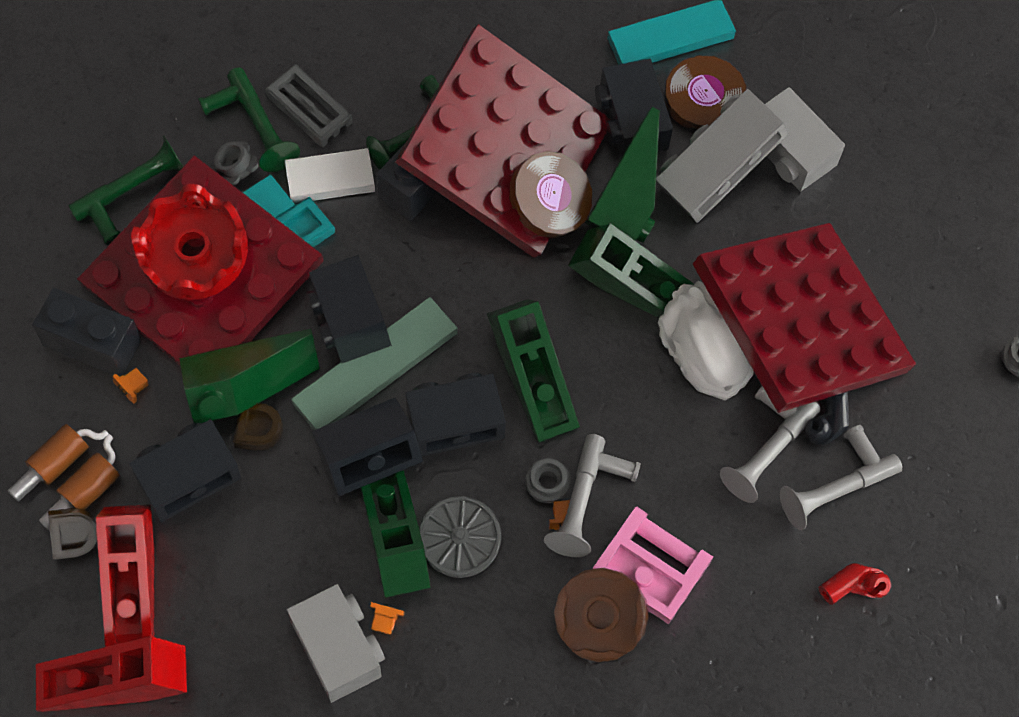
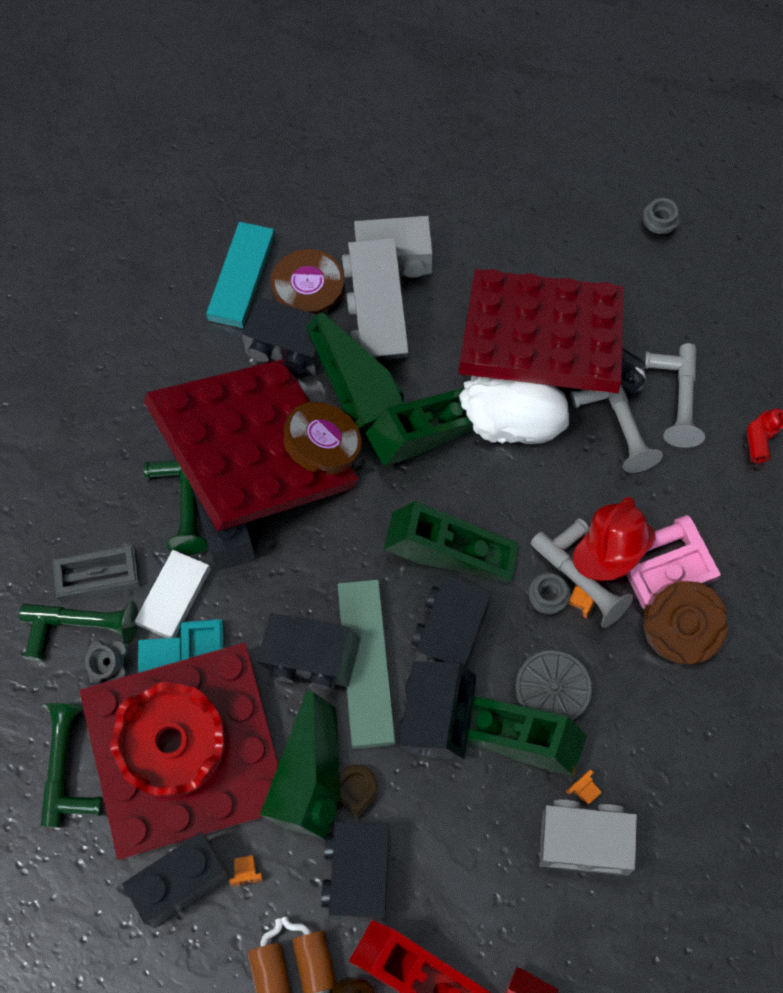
camera: 50 degrees left, 0 degrees up
none -> red piece [573,497,656,581]

